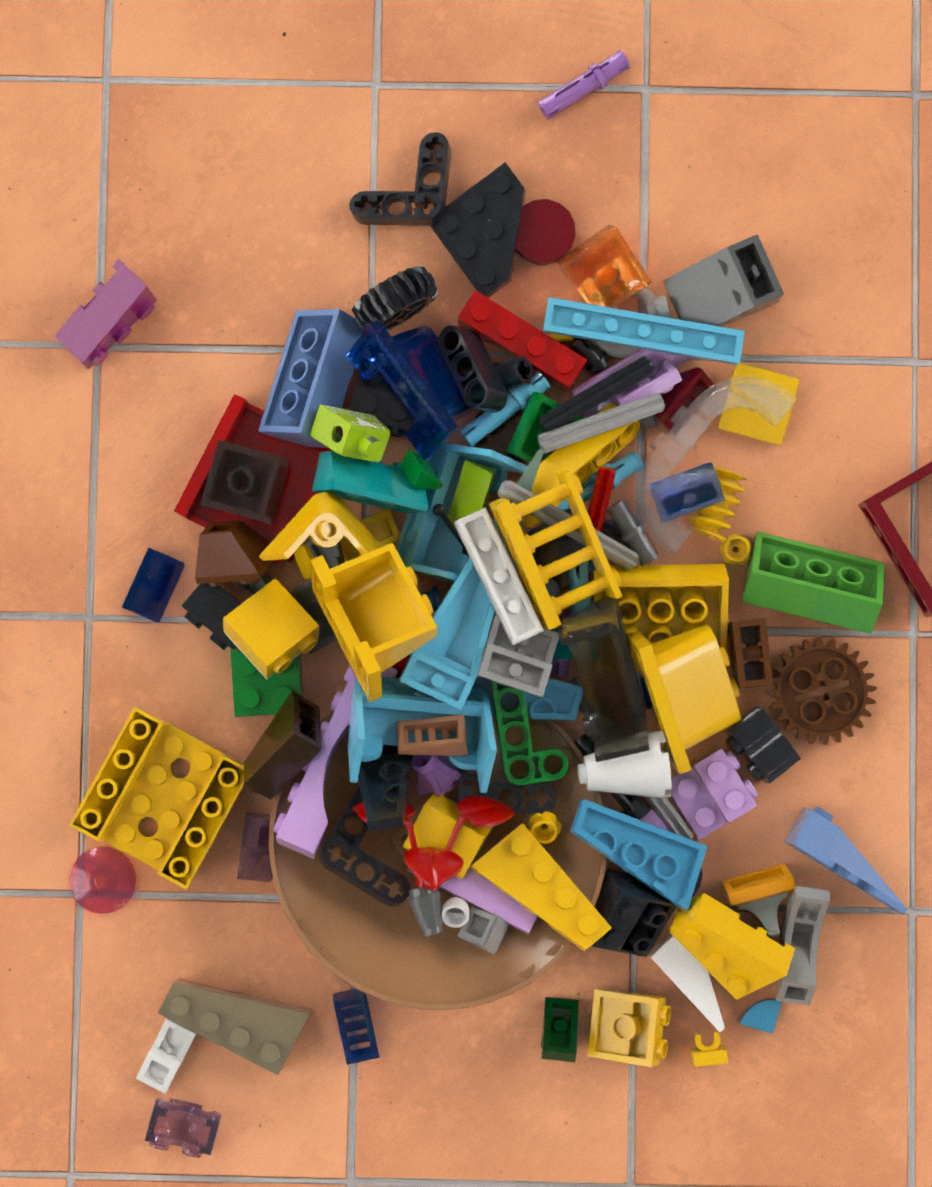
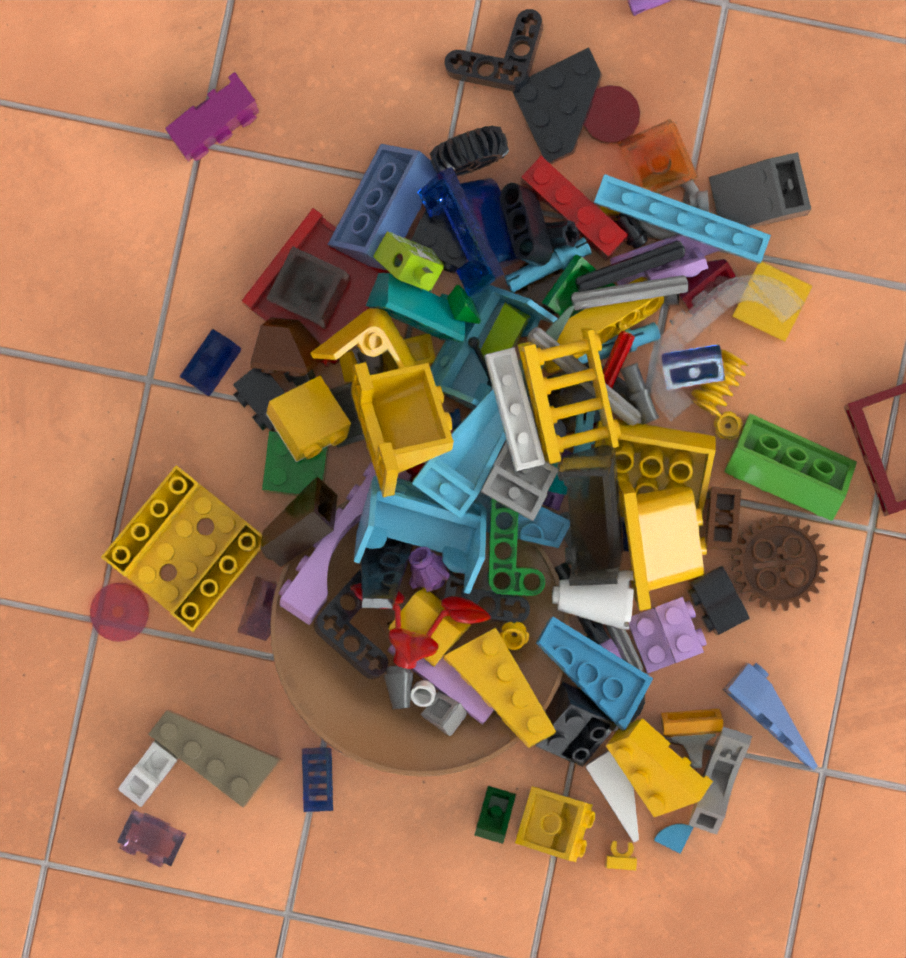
camera: 10 degrees right, 0 degrees up
nougat slope [396,714,468,756] -> none

